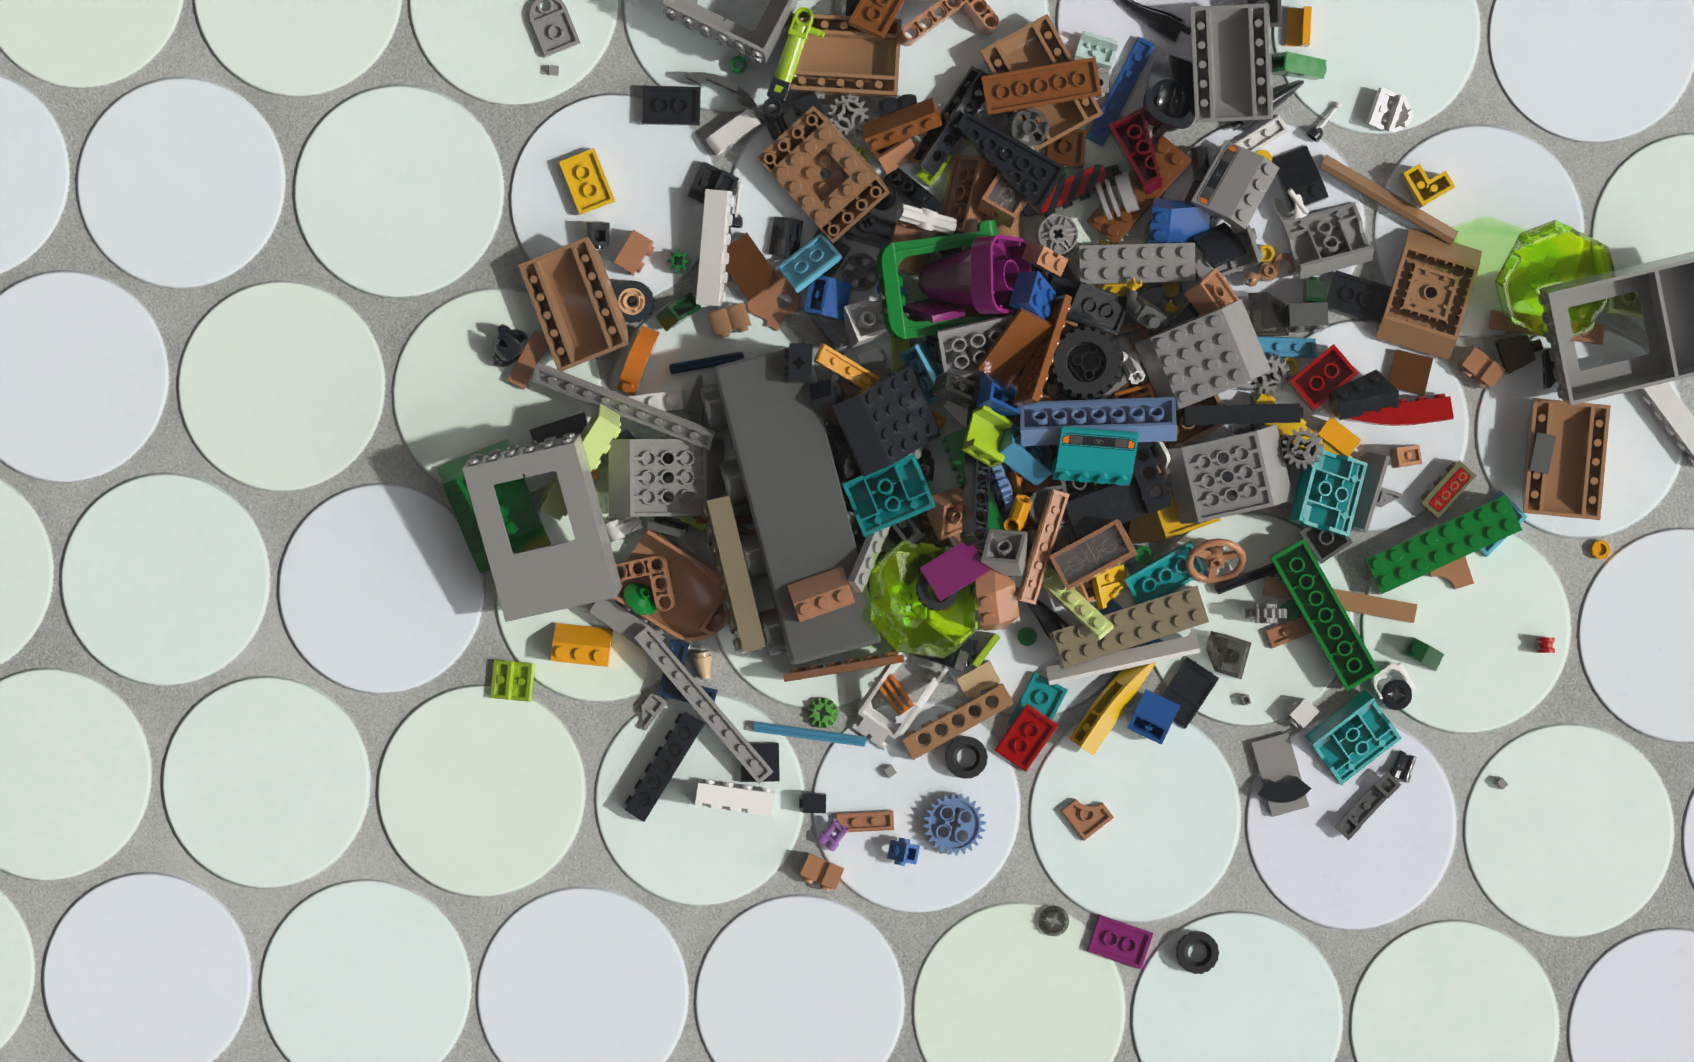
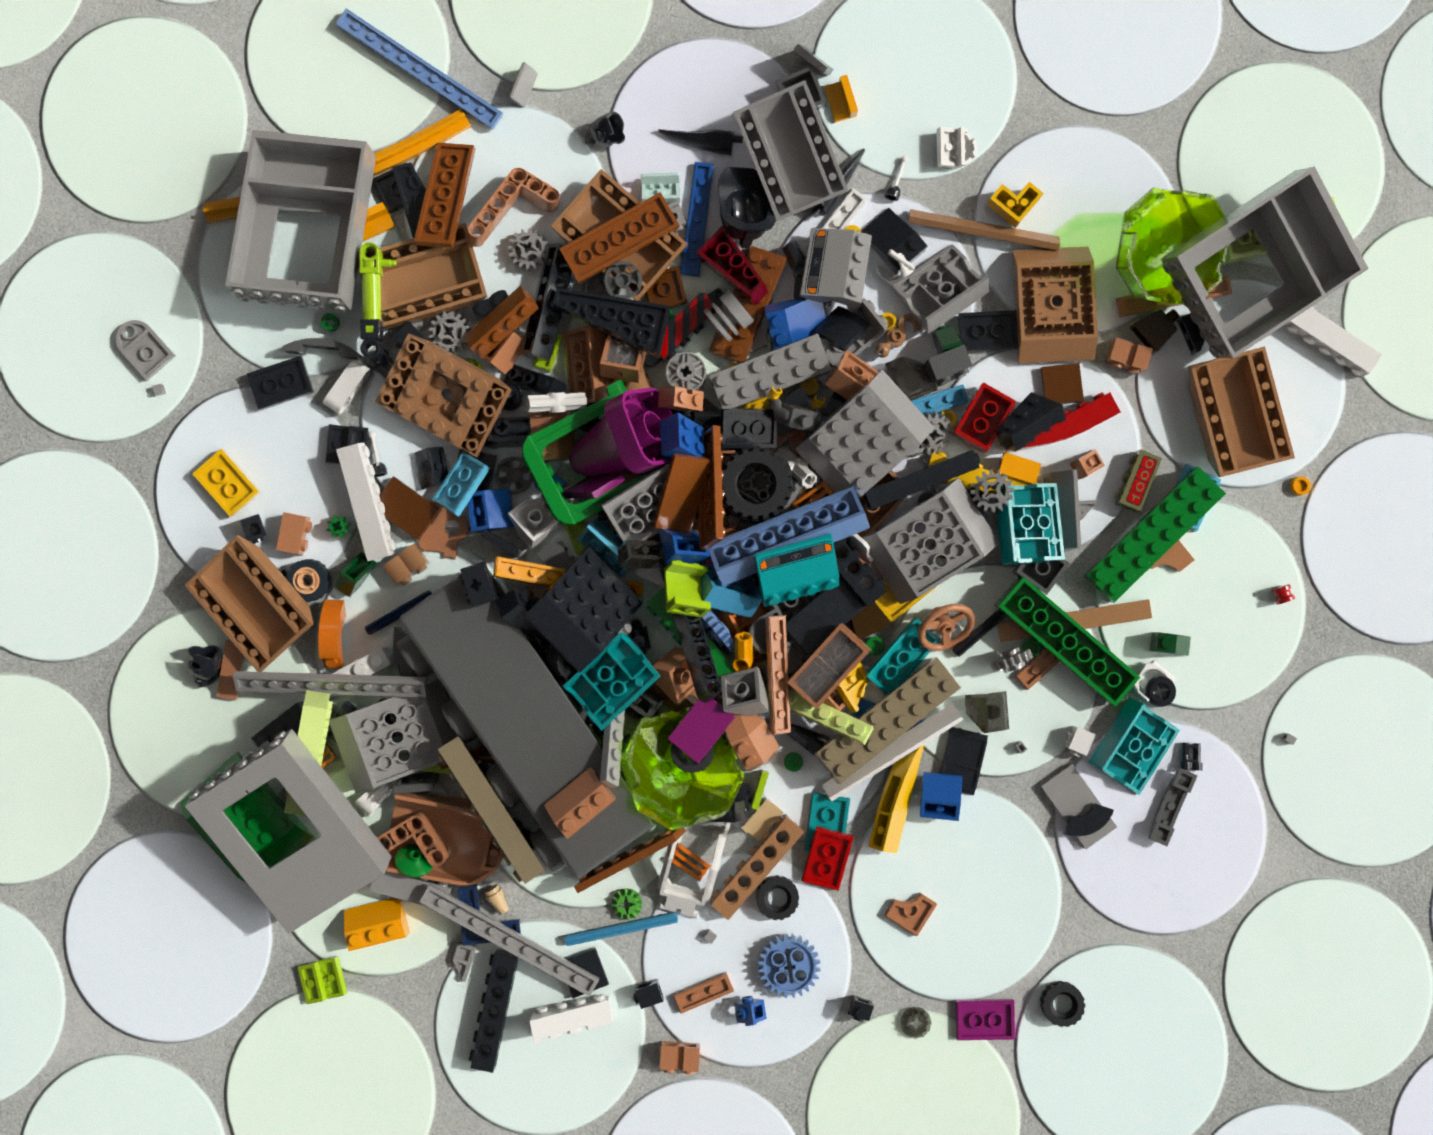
camera: 20 degrees left, 0 degrees up
medium lavender piece [816,818,849,852] -> none
slope [1271,52,1327,80] -> none
dark grey tile [1529,432,1556,474] -> none
none -> light grey gear [508,228,549,271]
none -> black brick [848,995,874,1022]

